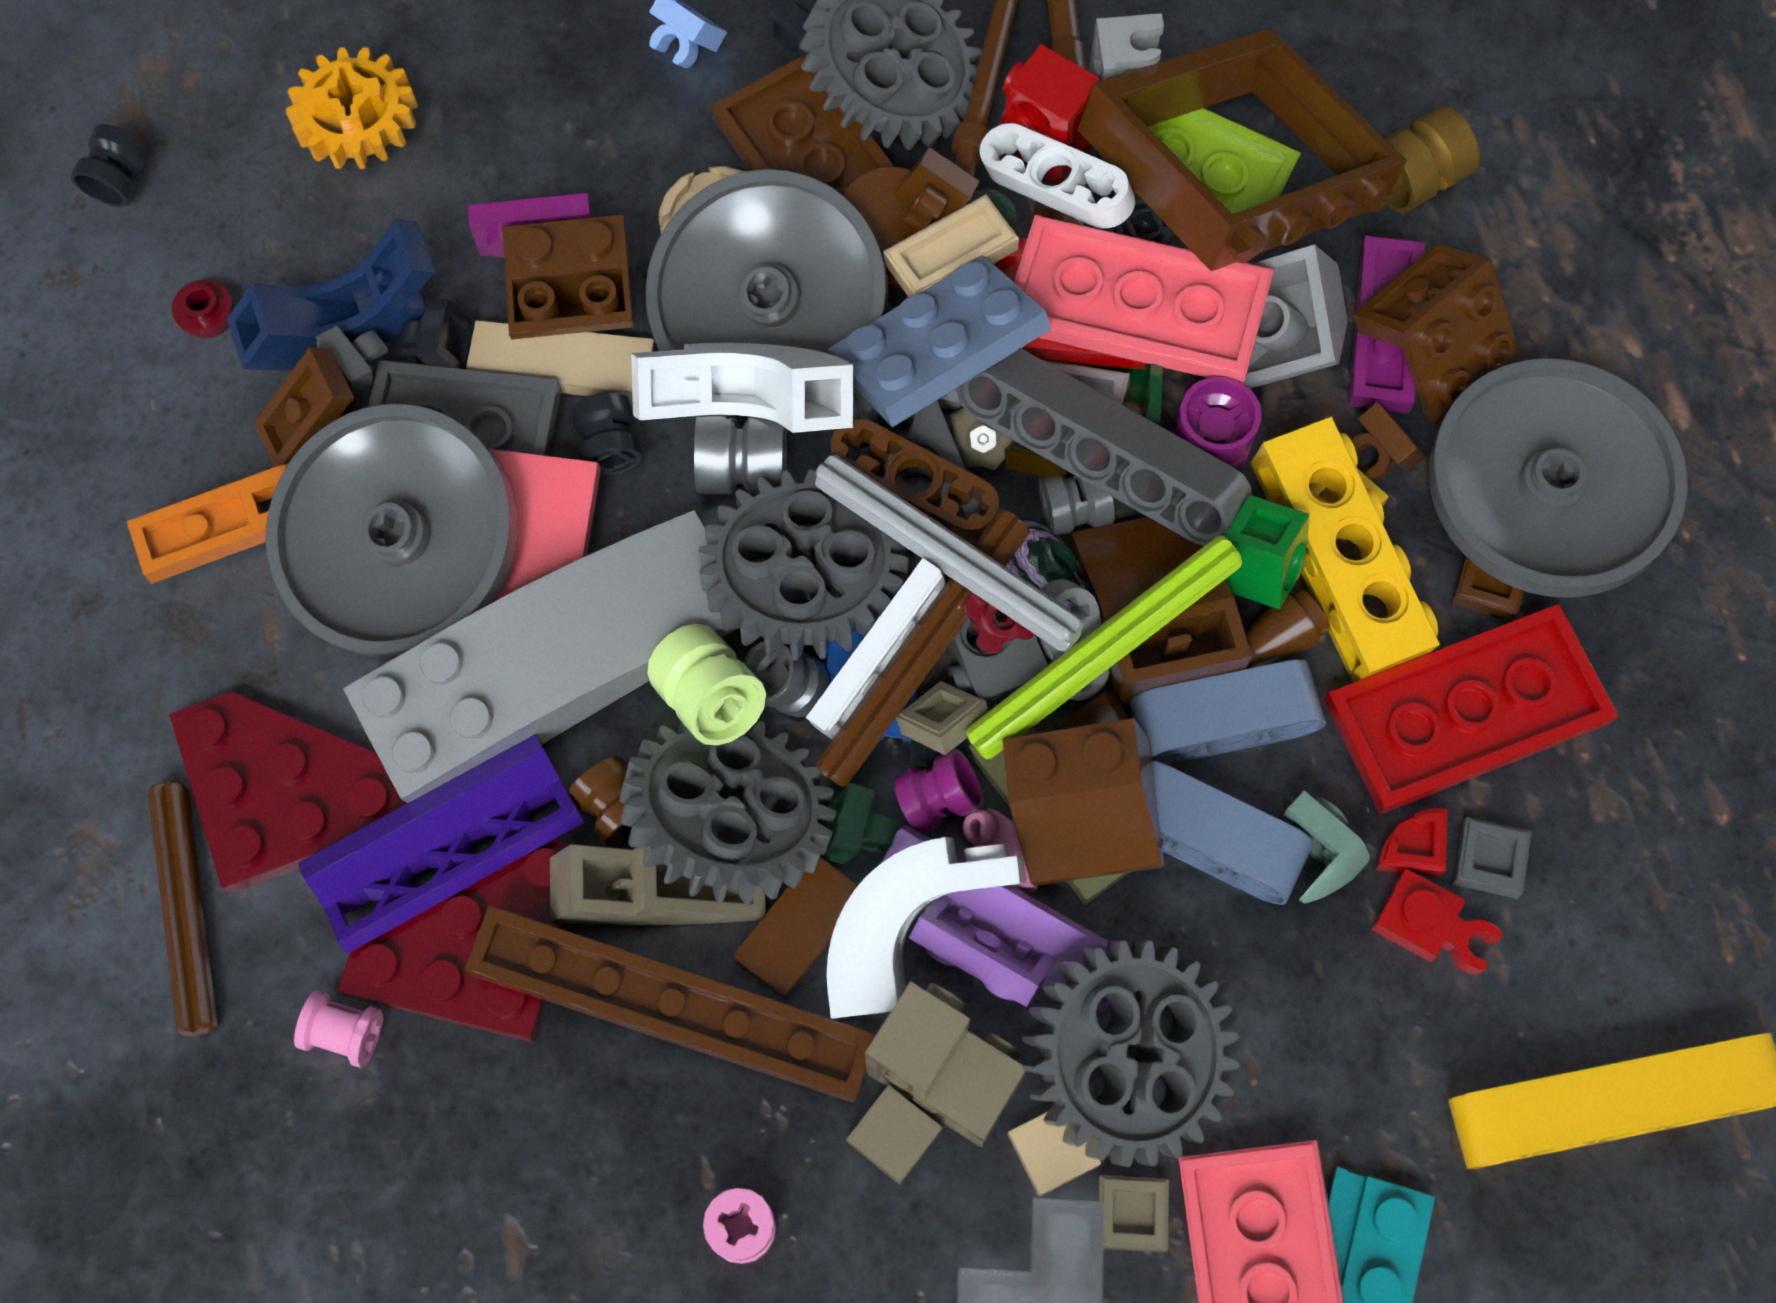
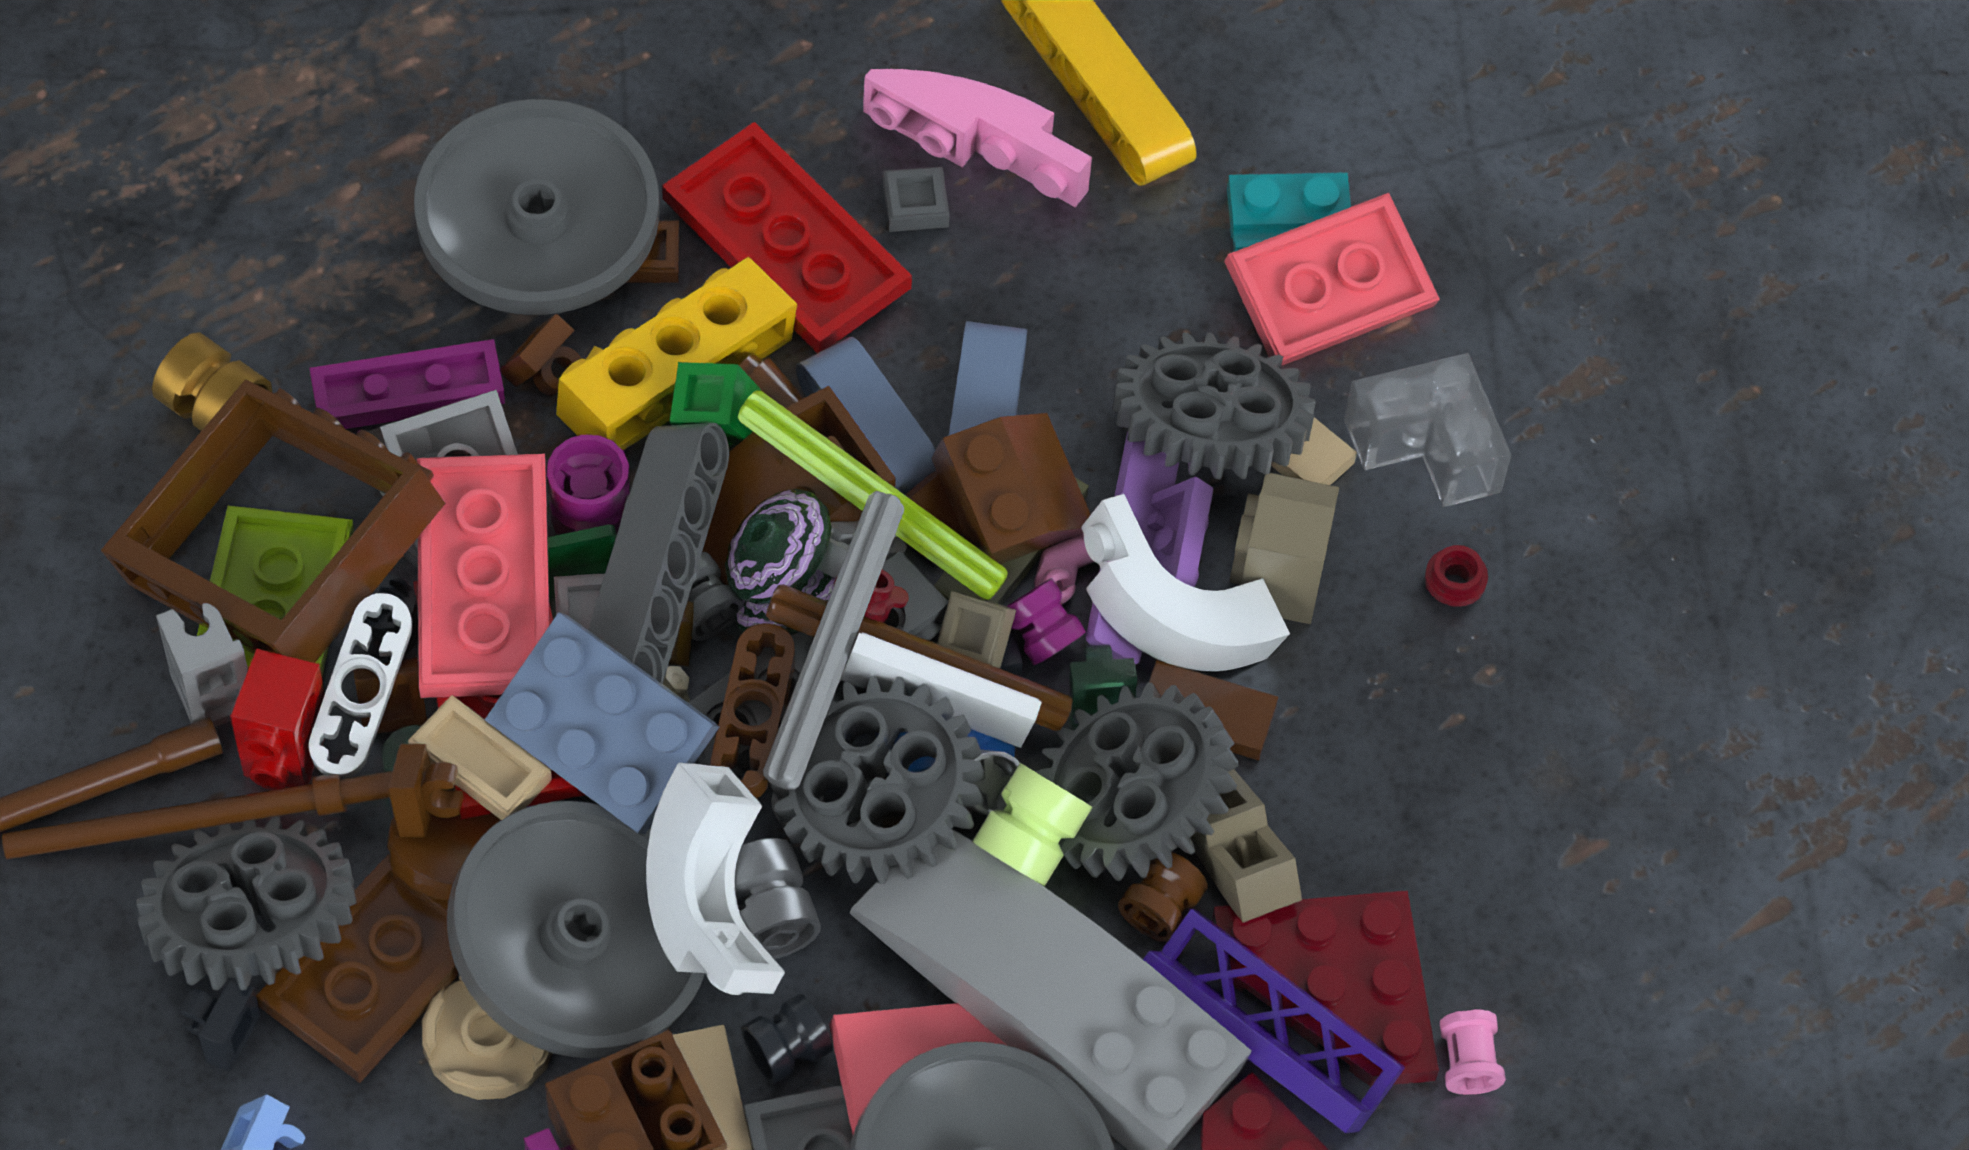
camera: 115 degrees left, 10 degrees down
reddish brown plate [464,905,876,1103] -> none
bright pink wheel [703,1188,776,1264] -> none
dark tan tile [846,1085,942,1185] -> none
dark tan tile [1096,1175,1169,1252] -> none
sand green plate [1281,791,1370,904] -> none
reddish brown bracket [1353,243,1519,425] -> none
red plate [1371,868,1503,975] -> none
red tile [1375,808,1447,877] -> none
none -> dish [725,488,832,605]
none -> bright pink slope [863,69,1092,208]
none -> dark red plate [1425,545,1488,607]

